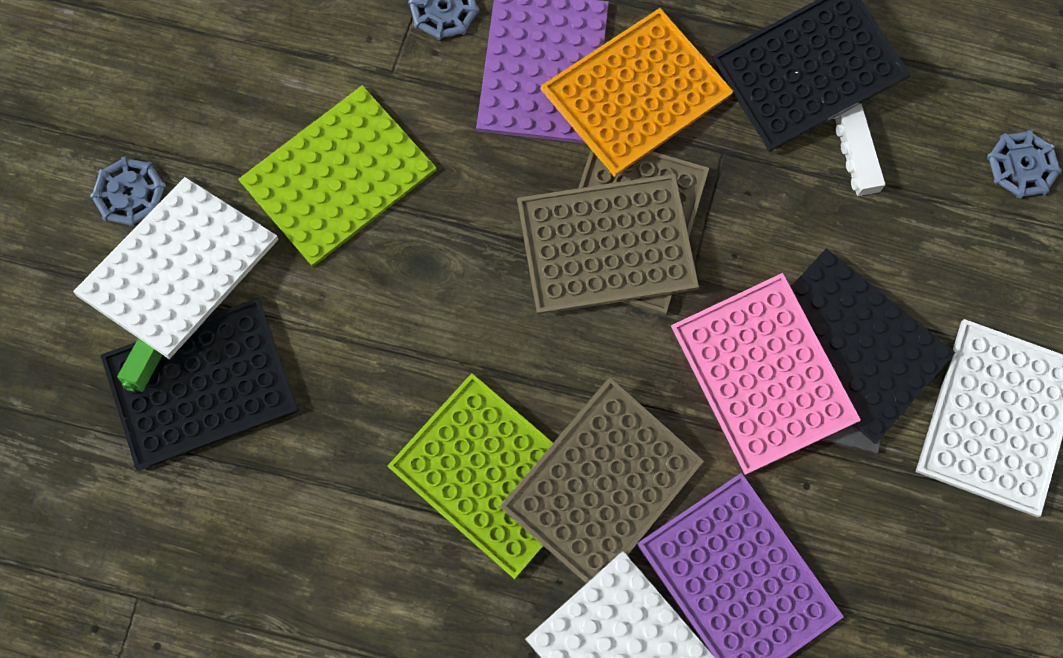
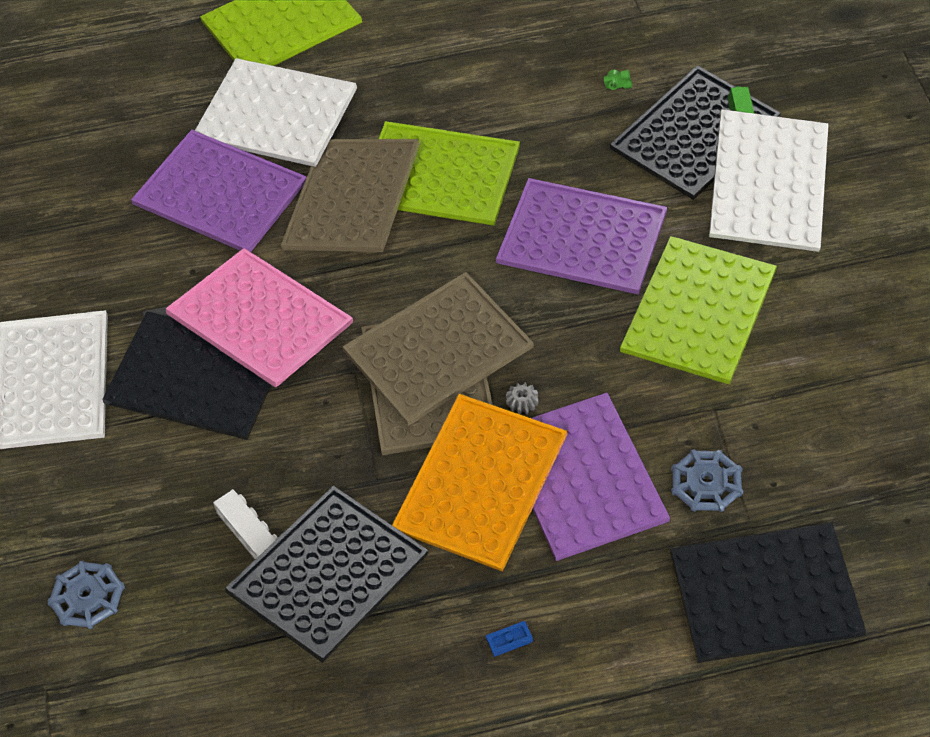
camera: 160 degrees right, 20 degrees down
sand blue plate [90,156,166,227] -> none
none -> medium lavender plate [496,178,667,295]
none -> light grey gear [506,382,539,415]
none -> bright green plate [604,70,632,90]

